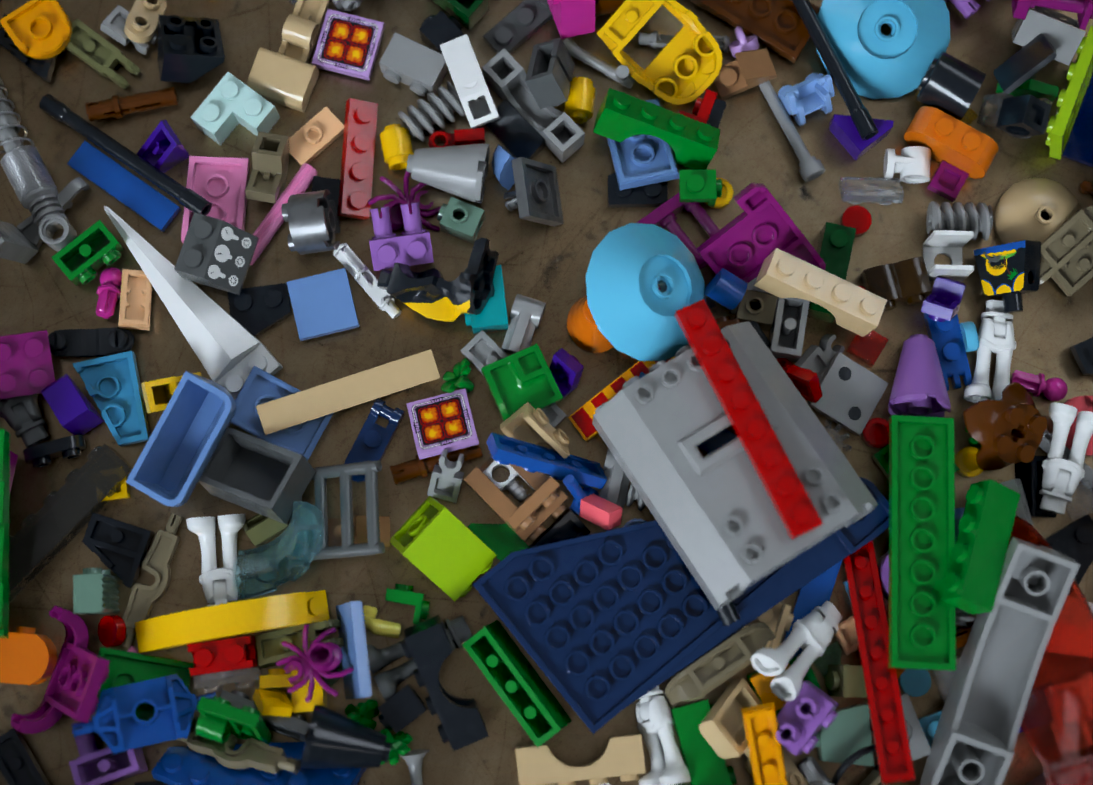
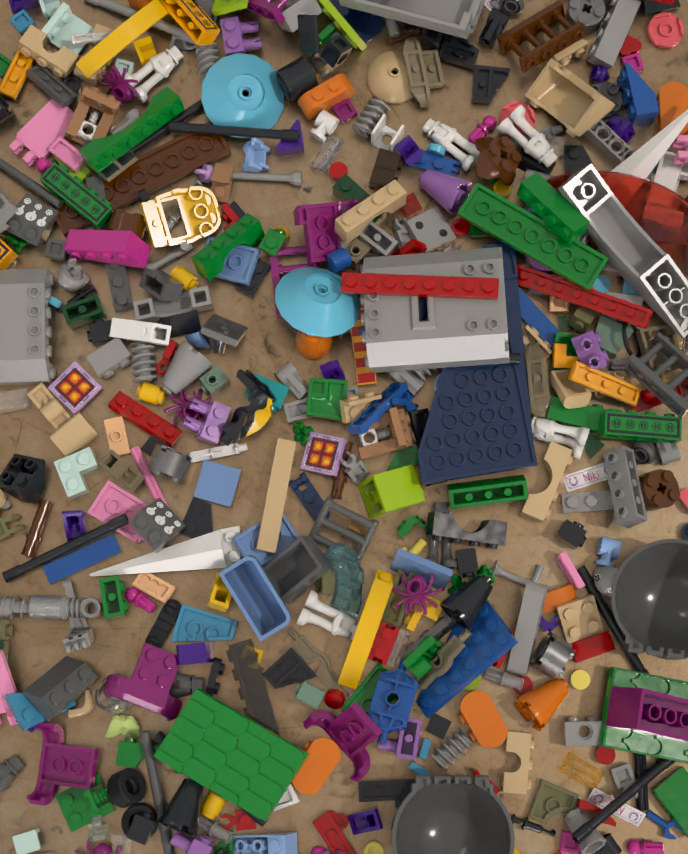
camera: 60 degrees left, 0 degrees up
yellow tile [252,688,294,717] -> none
coral piece [579,494,623,531] -> none
white piece [751,601,843,702] -> none
torso [974,240,1041,313] -> none

